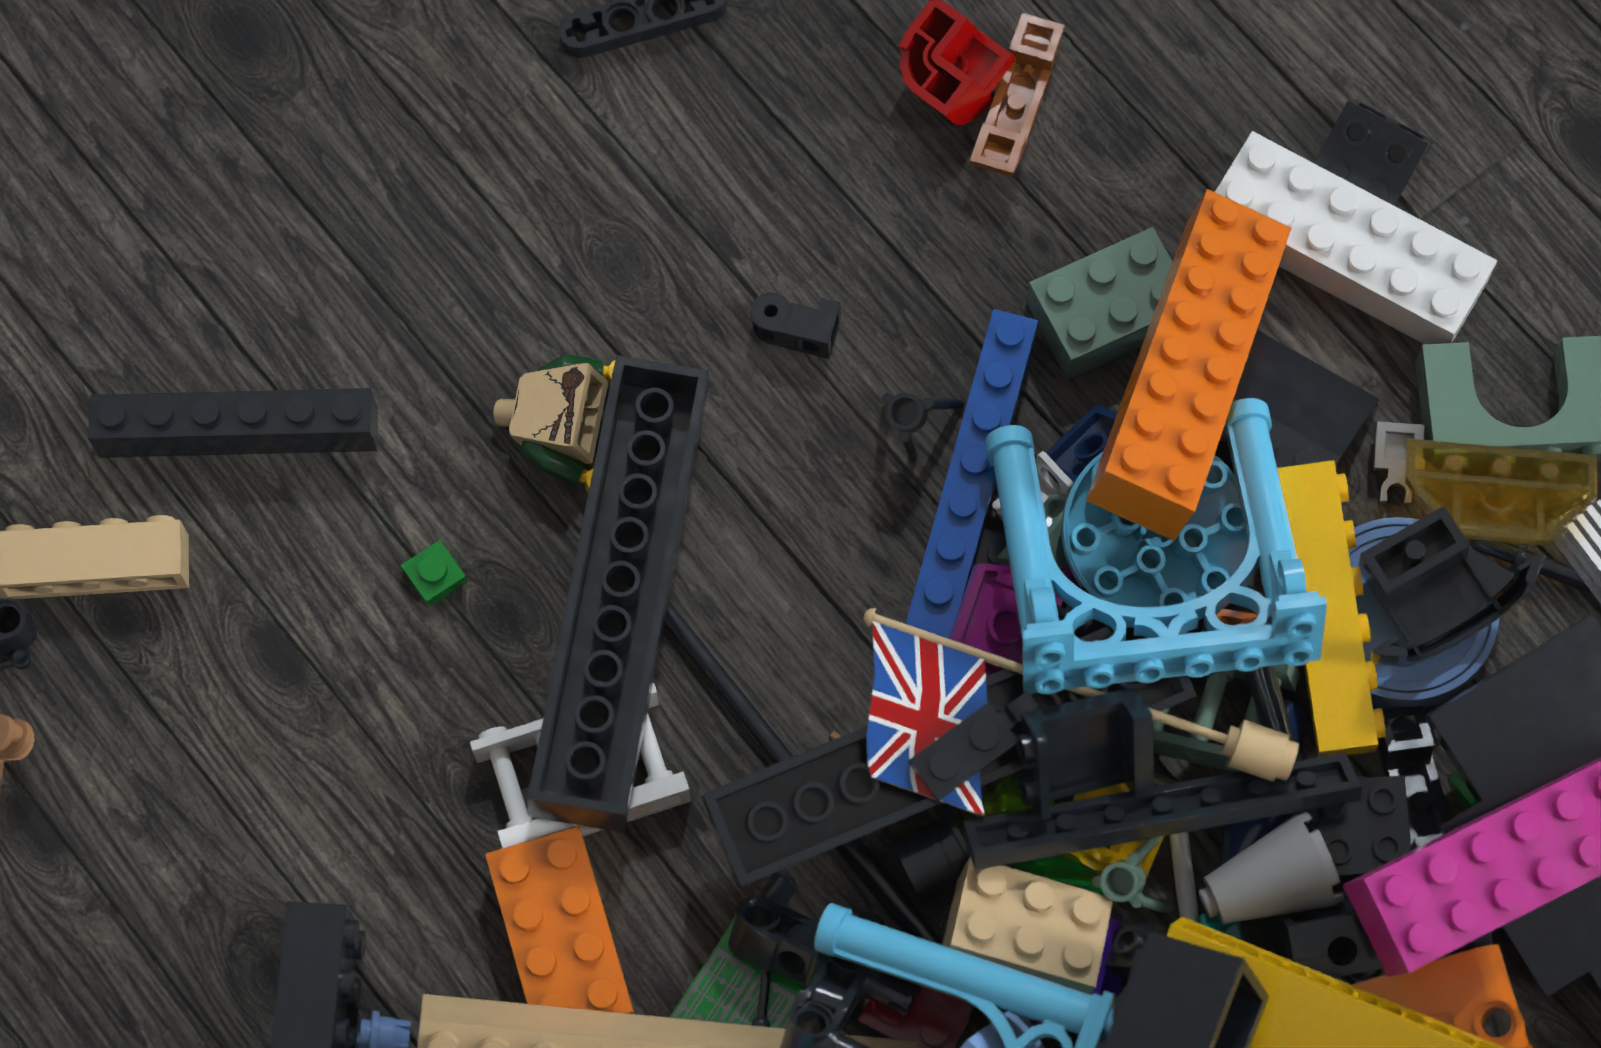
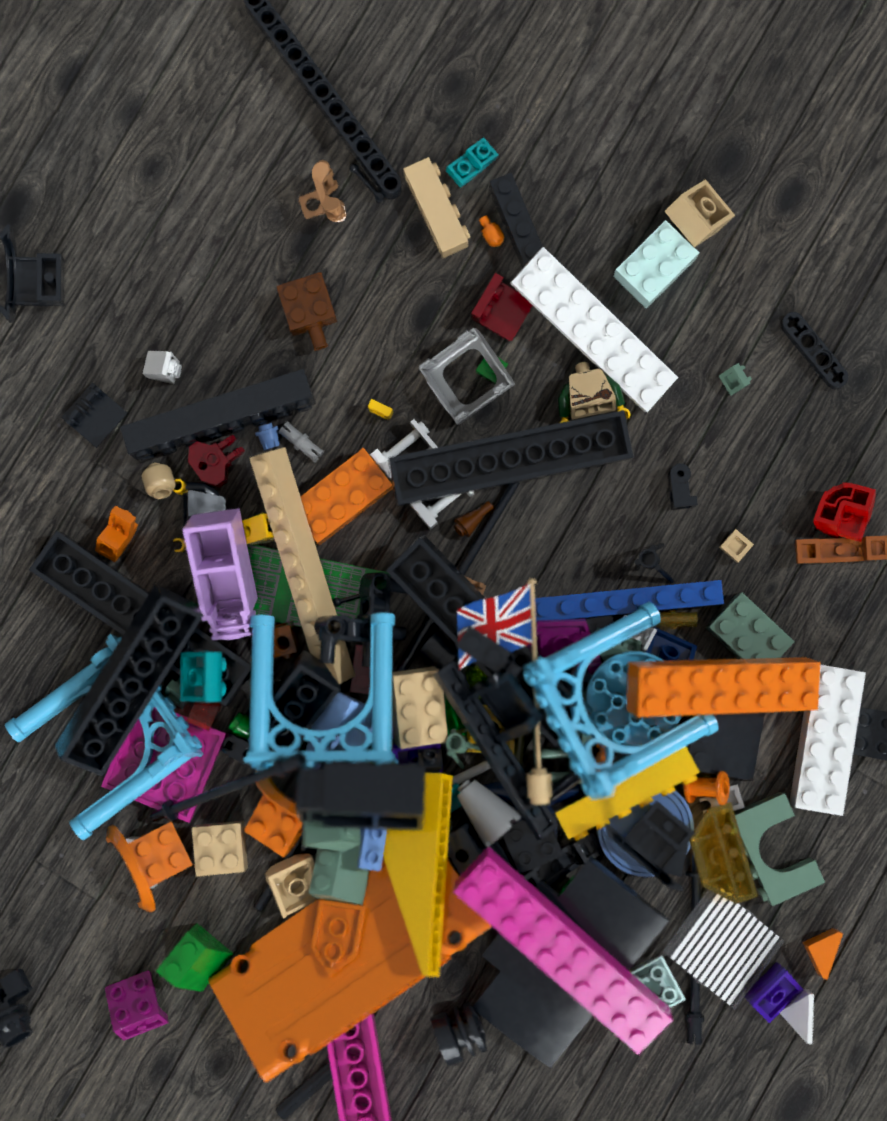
camera: 70 degrees right, 15 degrees up
none -> reddish brown brick [276,272,337,351]
none -> light grey pin [278,421,324,463]
none -> yellow tile [368,399,393,420]
none -> light grey piece [419,328,515,425]
none -> teal slope [446,138,498,188]
none -> reddish brown cone [453,501,493,538]
none -> dark red bracket [471,273,533,342]
none -> orange cylinder [479,215,504,247]
none -> white plate [510,247,678,412]
none -> light aqua brick [613,220,699,309]
none -> clear yellow pin [653,610,698,629]
none -> tan brick [665,179,735,248]
none -> orange hose [683,771,730,805]
none -> sand green tile [719,363,752,396]
none -> tan plate [719,529,754,563]

